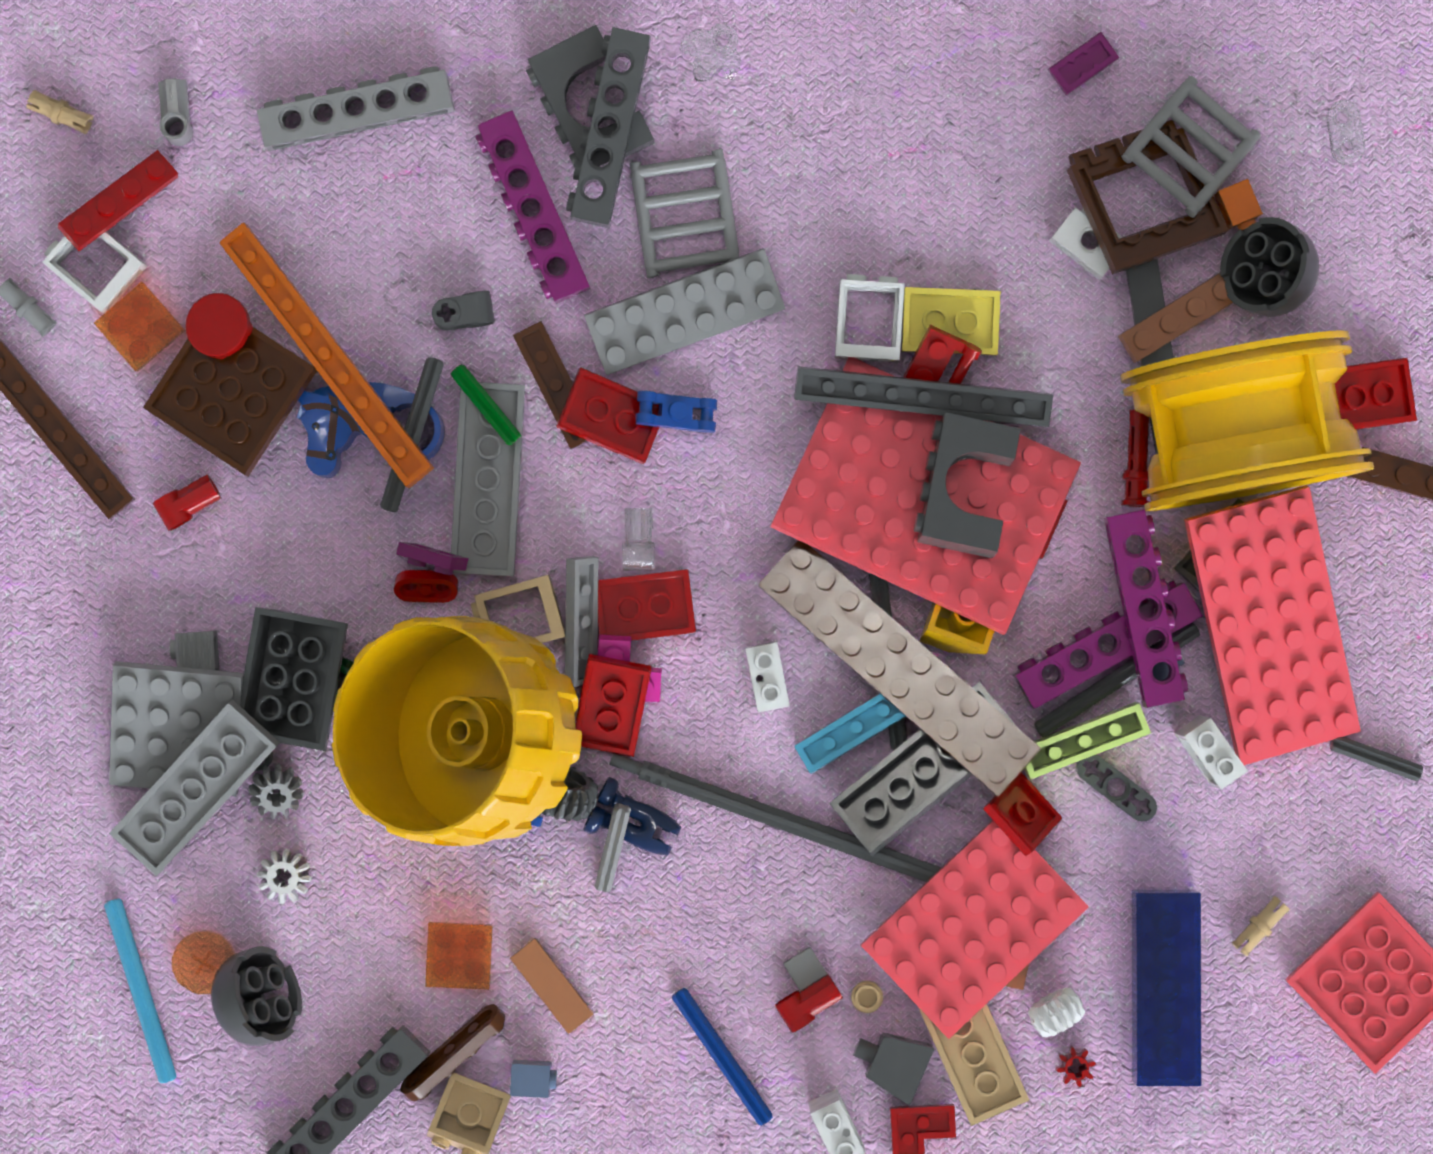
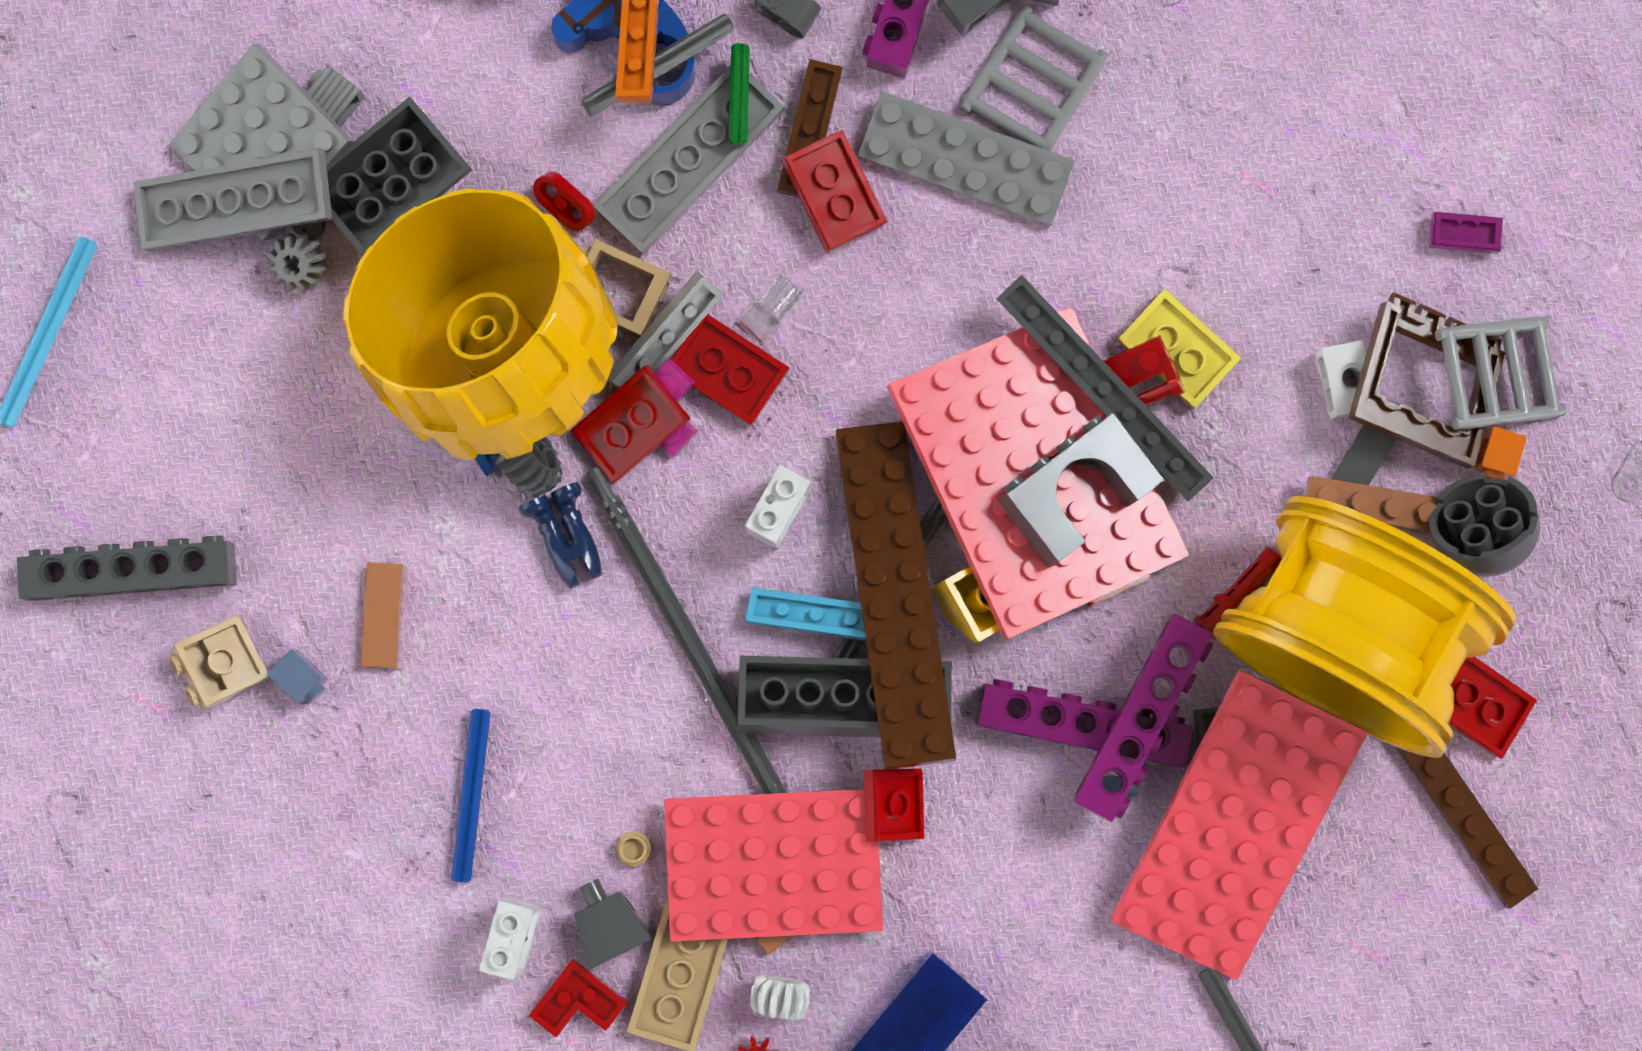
camera: 40 degrees right, 5 degrees down
clear orange tile [172,930,236,995] -> none
dark grey cylinder [211,946,302,1046] -> none
white gear [257,849,312,904] -> none
magenta plate [396,542,469,575] -> none
reddish brown plate [400,1004,505,1101] -> none
clear orange plate [425,921,493,990] -> none
light grey axle [595,803,631,892] -> none
blue plate [635,391,718,433] -> none
red piece [775,974,843,1033] -> none
light grey tile [783,947,827,991] -> none
white window [834,274,905,363] -> none
yellowish green brick [1024,702,1151,779] -> none
dark grey axle [1034,622,1200,737] -> none
dark grey beam [1076,755,1157,822] -> none
white window [1174,715,1248,790] -> none

